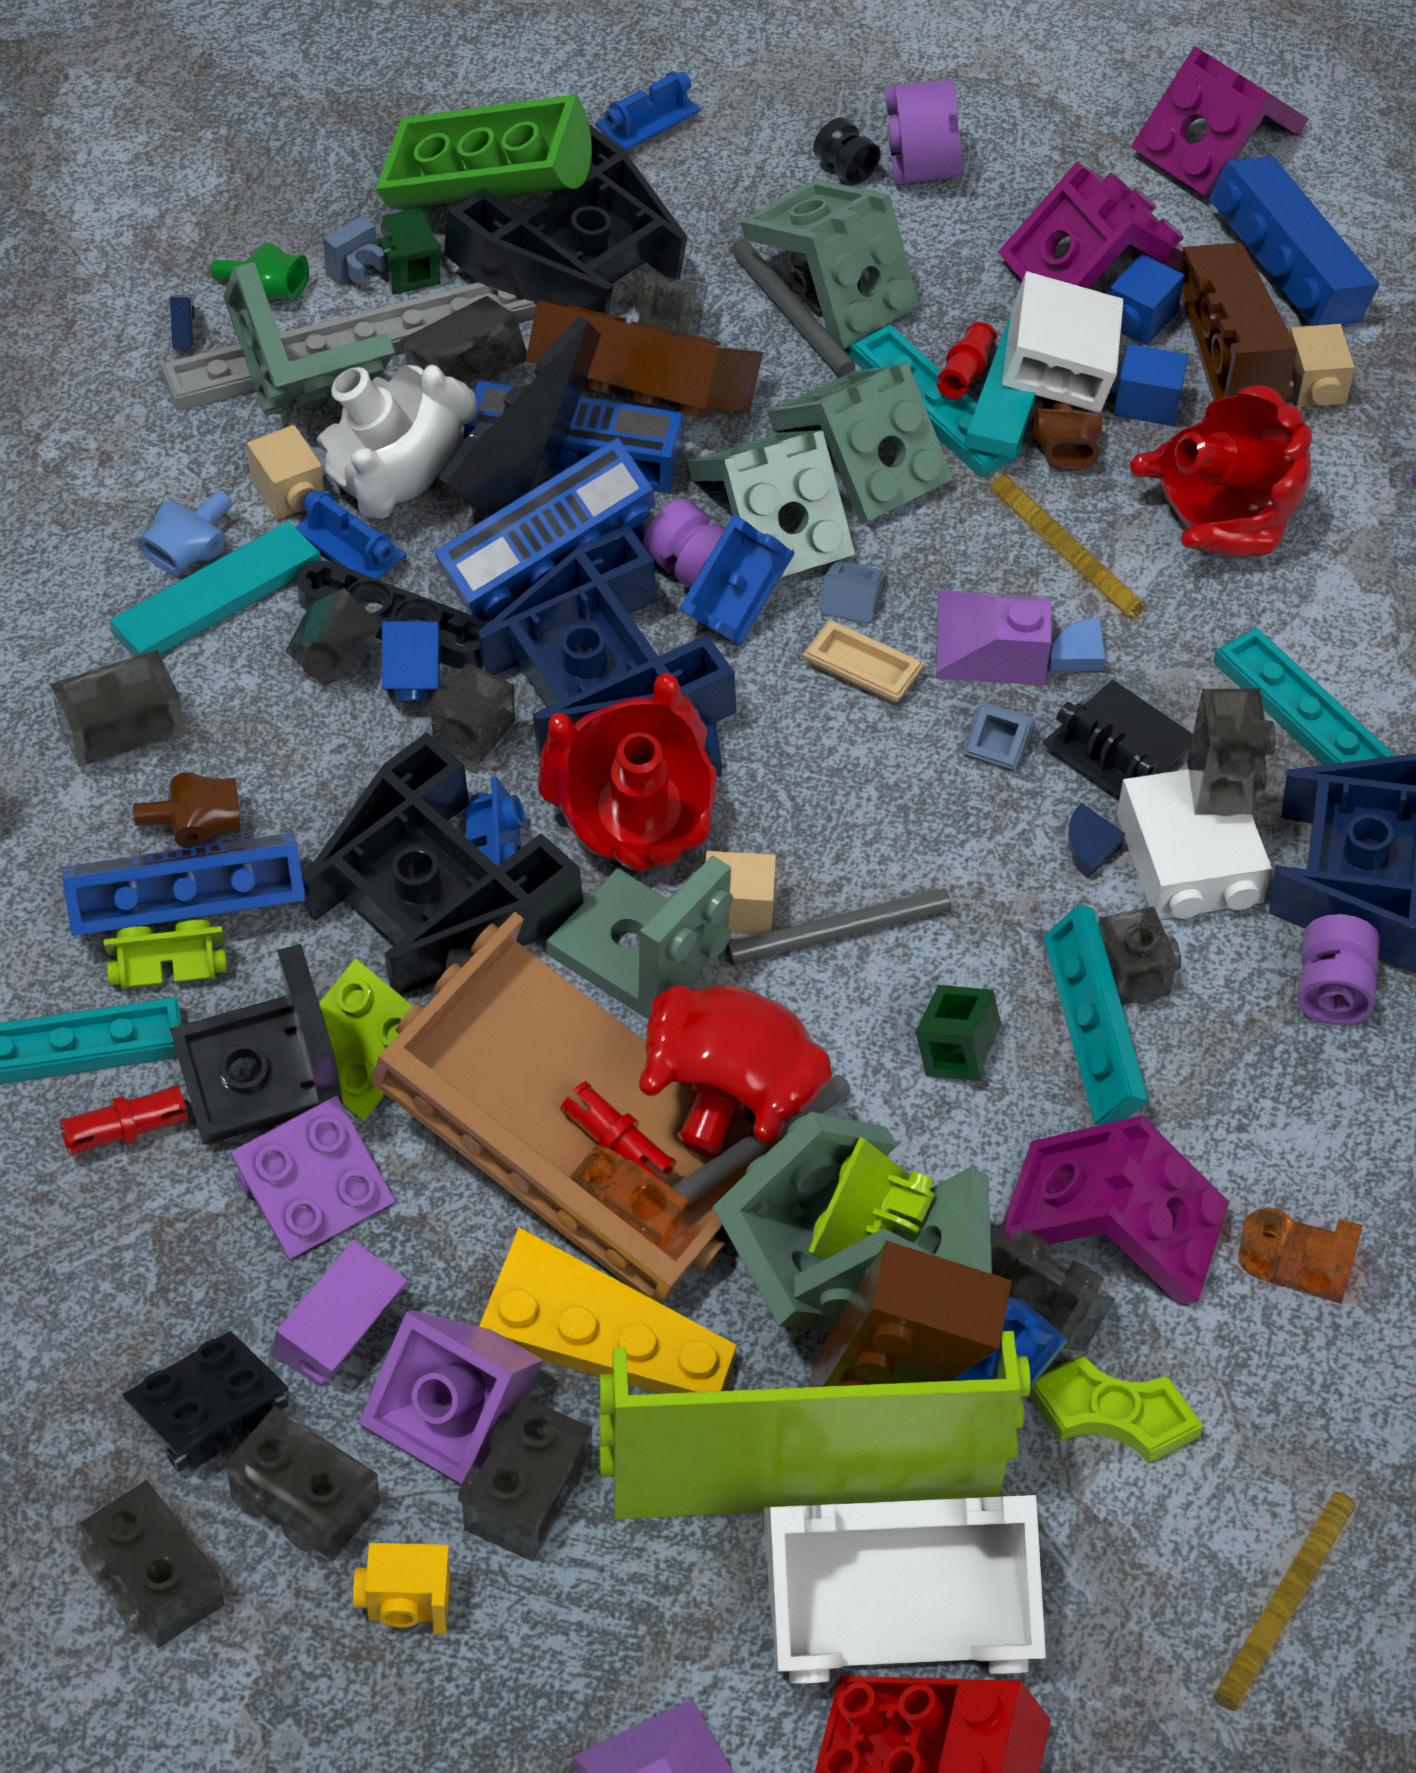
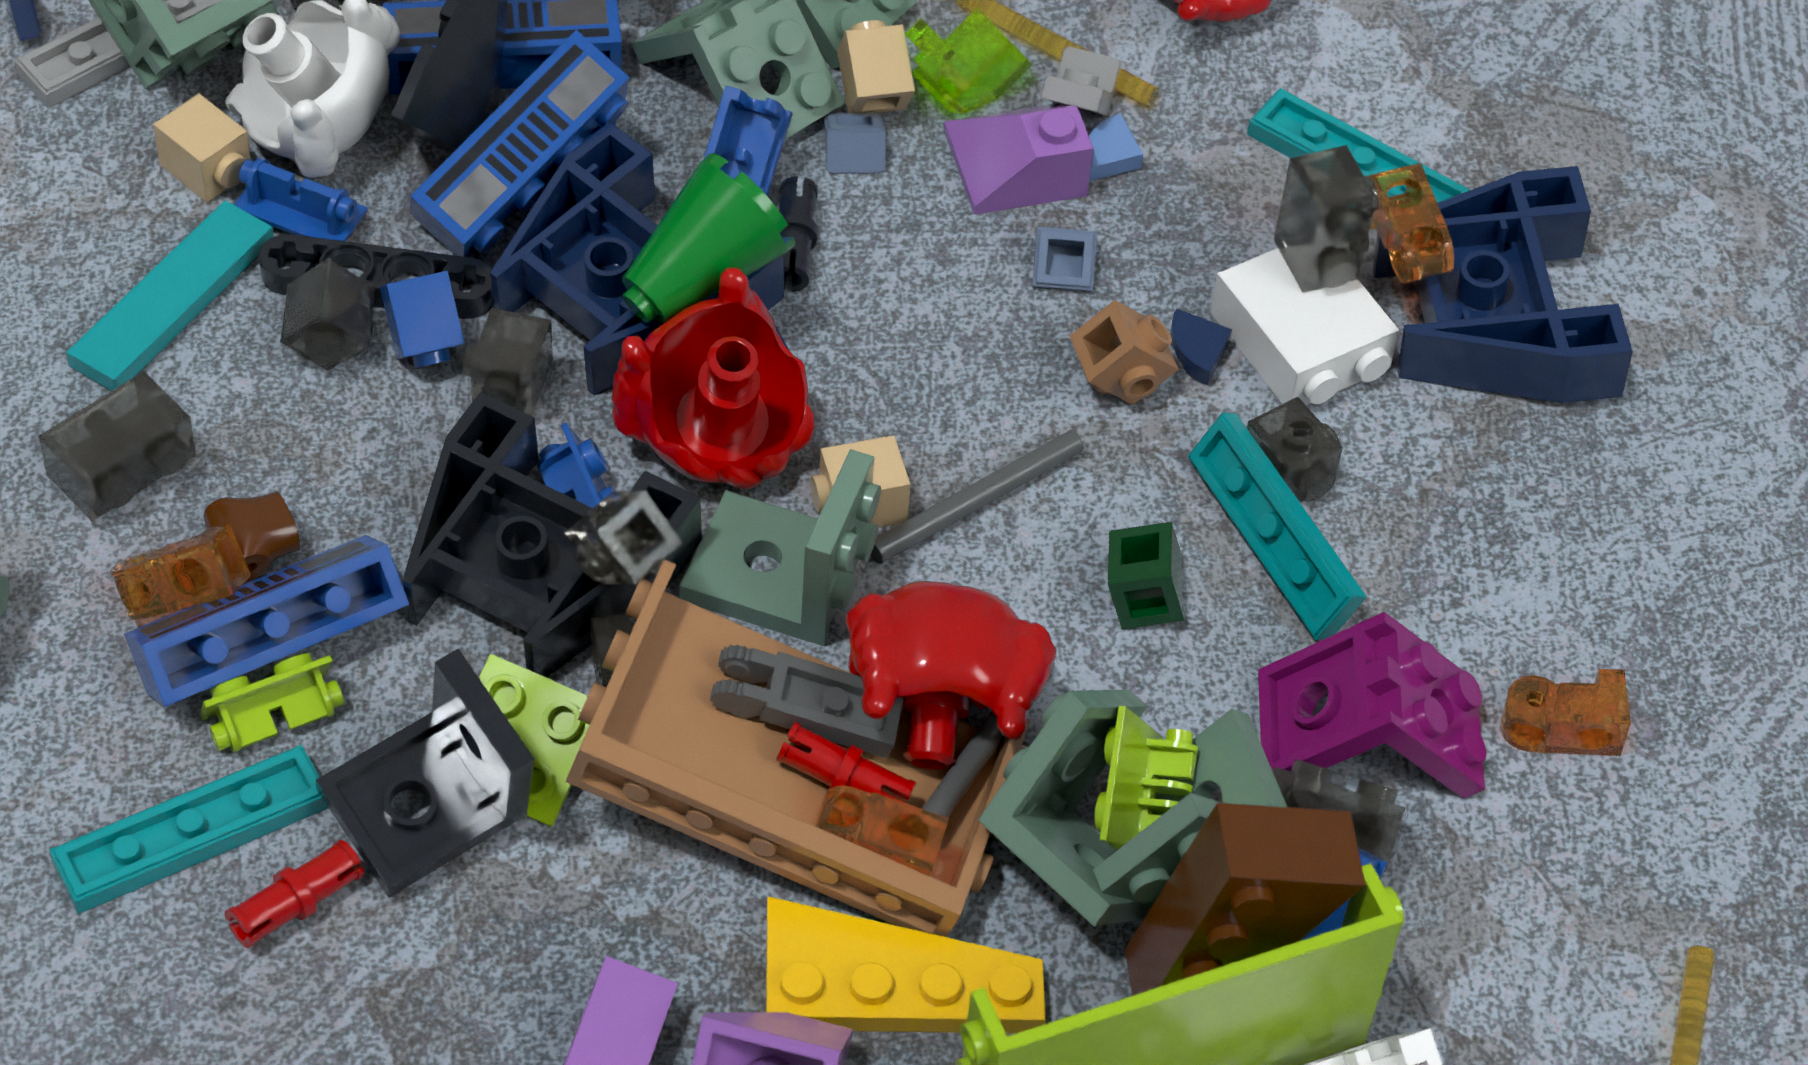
camera: 20 degrees left, 0 degrees up
medium blue piece [138,490,233,576] -> none
medium lavender hinge [230,1096,396,1260] -> none
medium lavender wheel [643,499,725,589] -> none
tan tile [802,619,925,704] -> none
lime tile [1029,1355,1204,1464] -> none
black hinge [1043,679,1199,797] -> none
medium lavender wheel [1297,914,1380,1025] -> none
none -> clear orange leg [110,522,251,620]
none -> clear smoke brick [565,490,683,586]
none -> green cone [622,153,795,324]
none -> dark grey hinge [710,644,904,759]
none -> black pin [779,176,818,292]
none -> tan brick [837,20,915,113]
none -> clear neon green brick [905,8,1033,114]
none -> light grey bracket [1041,47,1121,116]
none -> medium nougat brick [1070,300,1179,405]
none -> clear orange leg [1362,163,1454,283]

